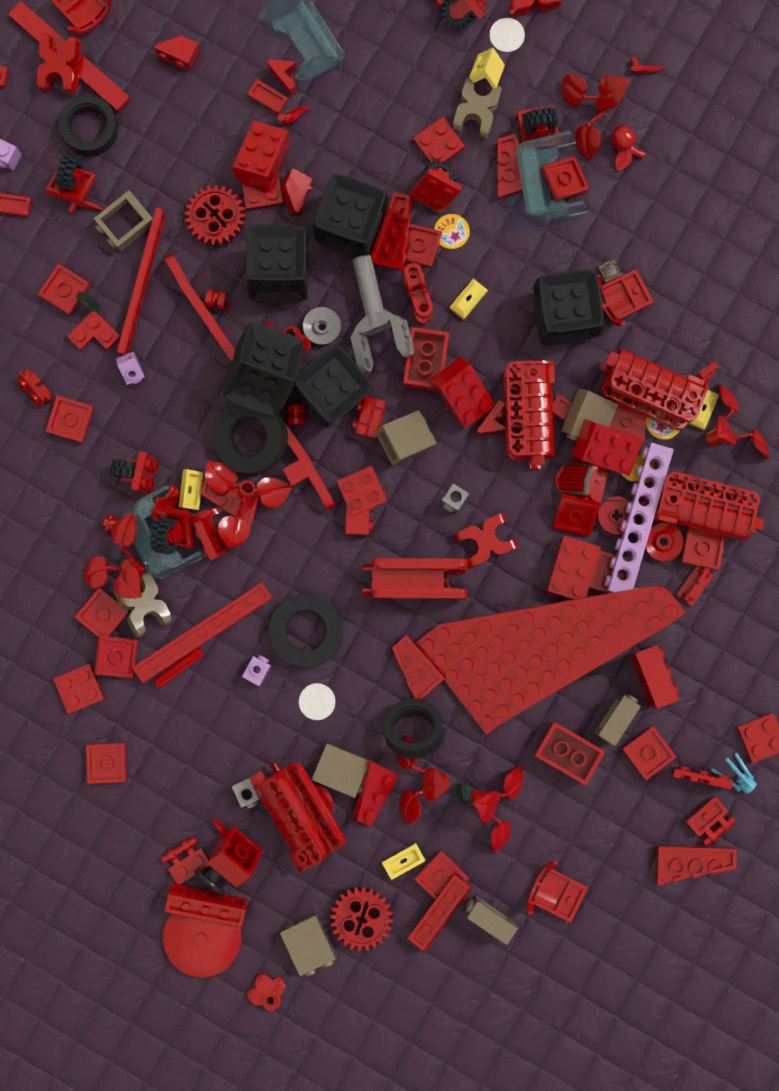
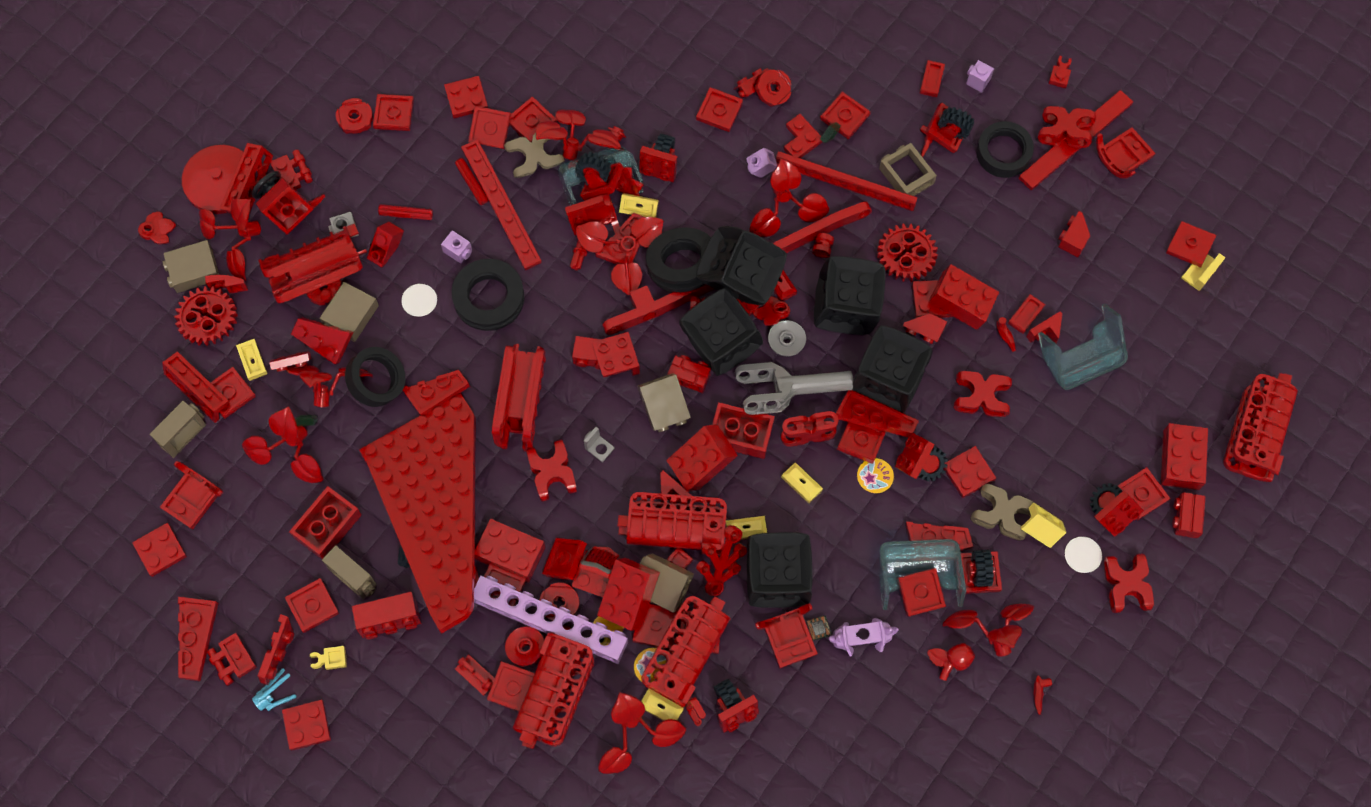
camera: 95 degrees right, 15 degrees down
none -> red plate [132,523,187,577]
none -> red plant [199,198,261,281]
none -> red slope [205,275,248,294]
none -> plate [269,351,311,372]
none -> light yellow plate [310,646,347,670]
none -> red plate [336,98,373,134]
none -> red slope [367,222,404,267]
none -> red axle [378,205,433,220]
none -> red axle [570,241,587,270]
none -> red plant [696,525,747,596]
none -> red plate [713,679,759,733]
none -> light yellow piece [726,516,767,540]
none -> red plant [749,159,830,237]
none -> red plate [755,69,791,107]
none -> lavender piece [829,618,899,656]
none -> red piece [954,371,1012,417]

